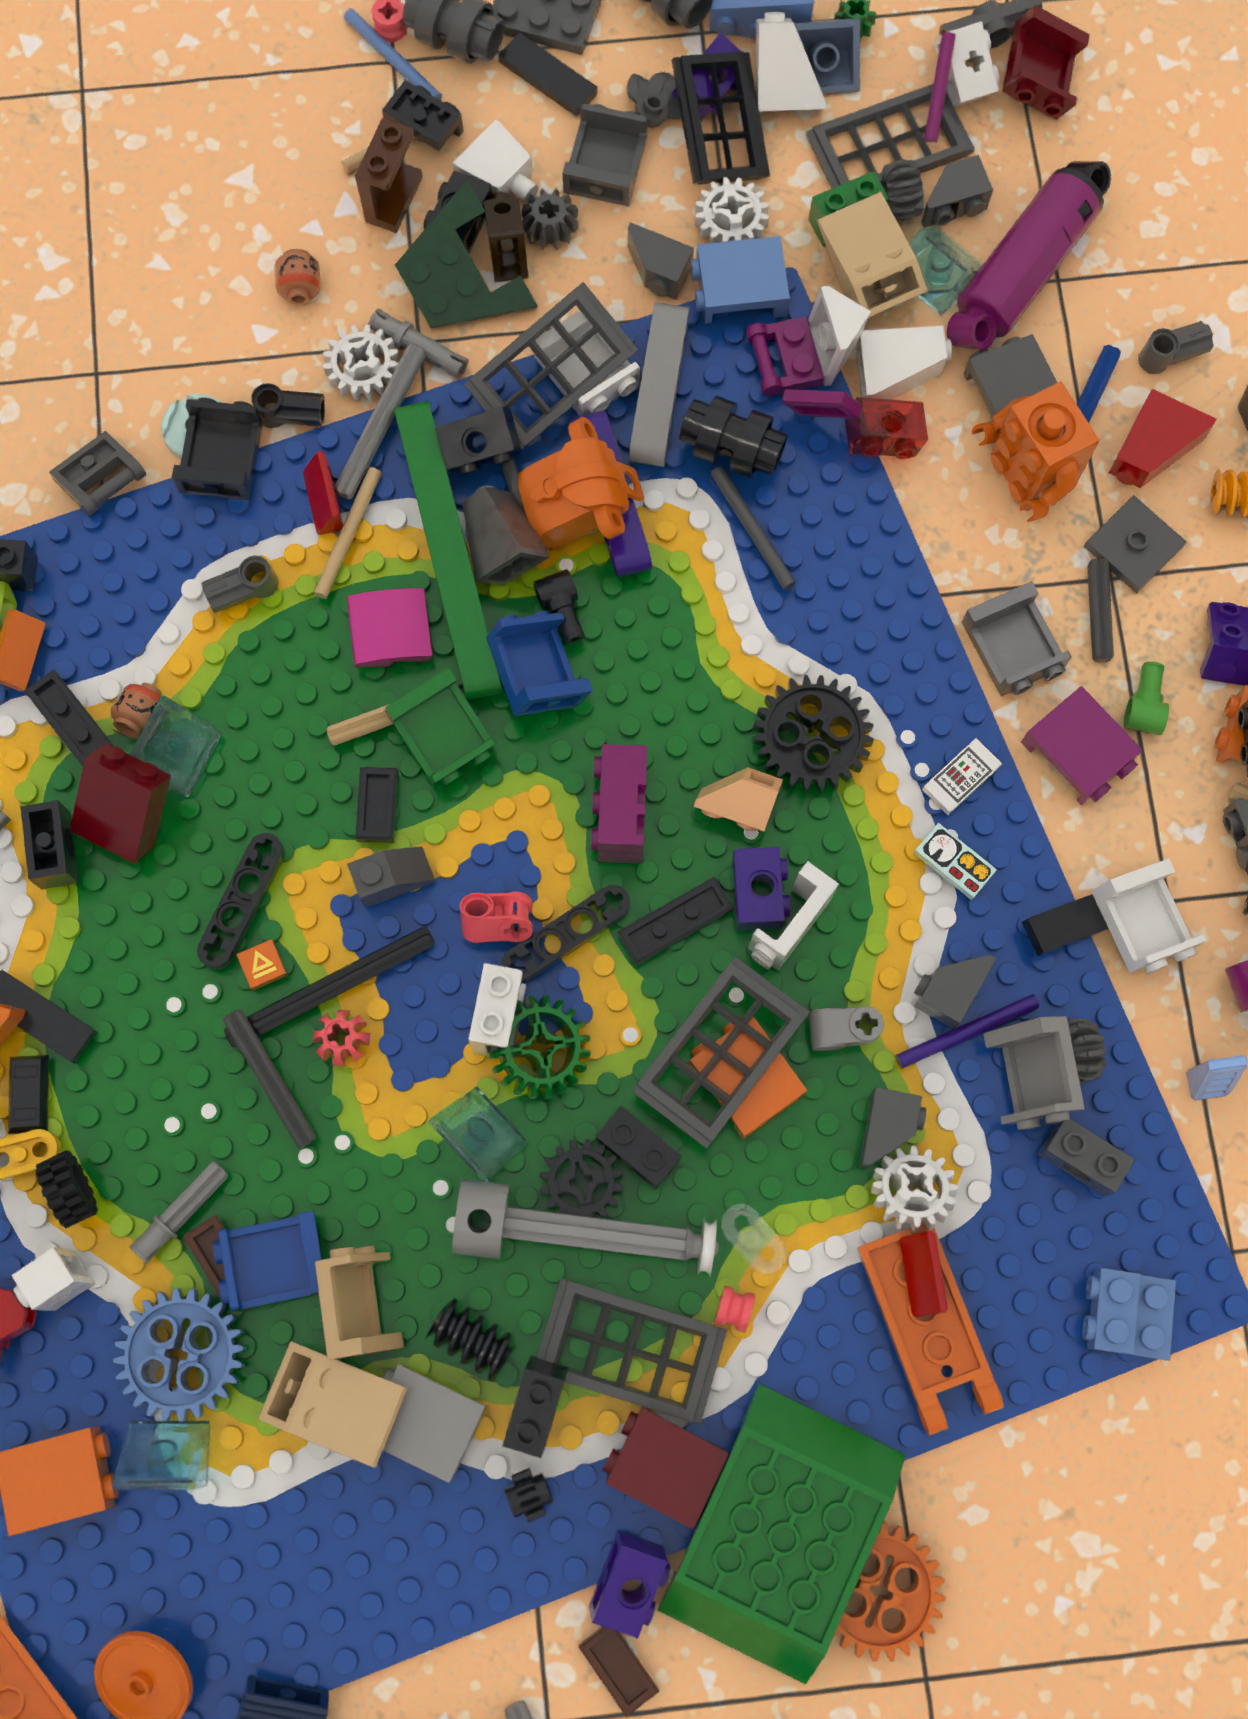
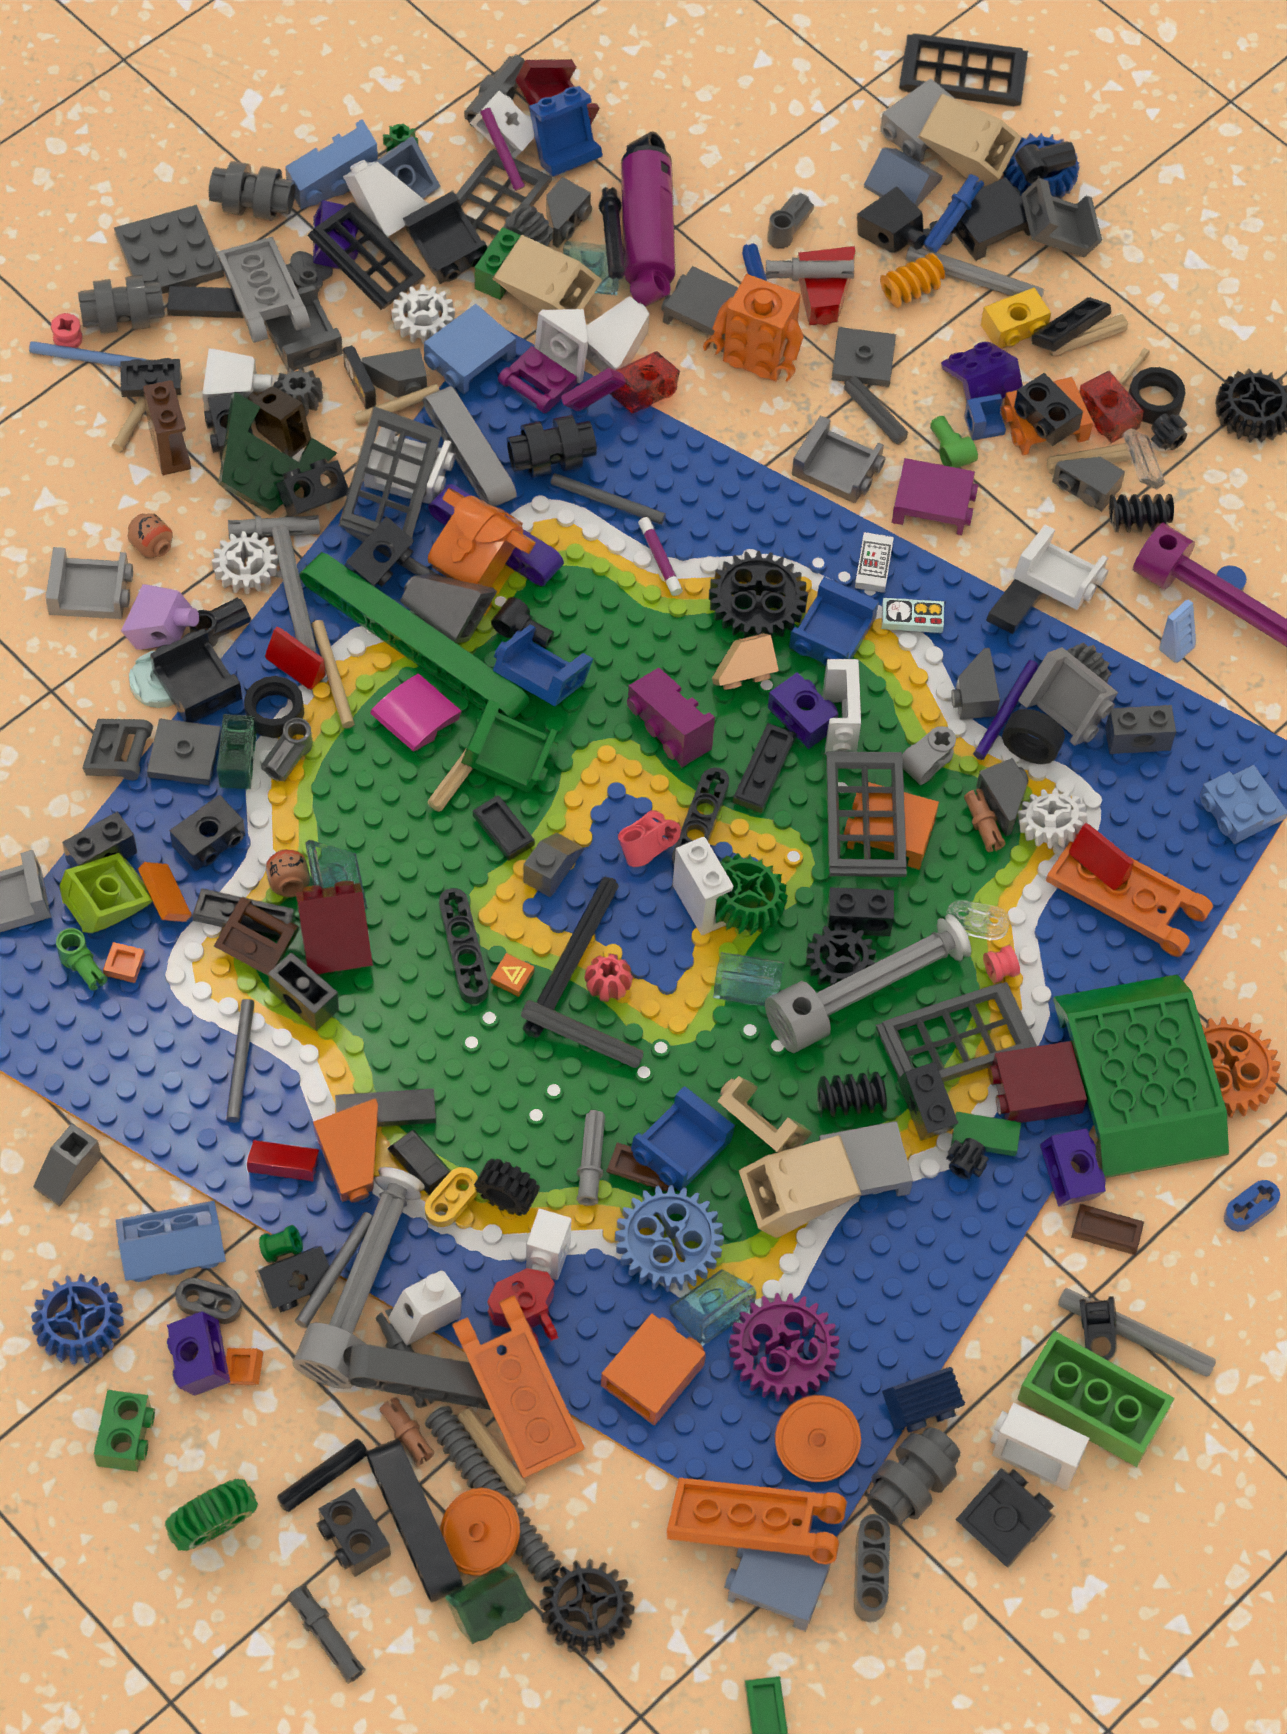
camera: 40 degrees left, 15 degrees down
none -> light grey panel [46,547,133,619]
none -> lavender torso [121,584,199,650]
none -> dark grey plate [147,718,221,785]
none -> black brick [169,795,245,871]
none -> reddish brown plate [214,896,299,975]
none -> light grey hinge [217,237,311,343]
none -> clear green brick [217,714,257,789]
none -> black tyre [244,676,304,738]
none -> black brick [276,458,349,517]
none -> black tile [343,345,376,409]
none -> tan bar [354,384,440,425]
none -> black panel [403,191,488,284]
none -> blue panel [529,86,603,177]
none -> black axle [599,187,625,280]
none -> magenta bar [638,517,683,596]
none -> magenta gear [729,1293,840,1401]
none -> light grey pin [766,258,854,281]
none -> blue panel [789,577,879,666]
none -> green tile [951,1112,1021,1157]
none -> blue panel [964,394,1006,440]
none -> nougat pin [964,789,1005,852]
none -> black tyre [1002,709,1065,764]

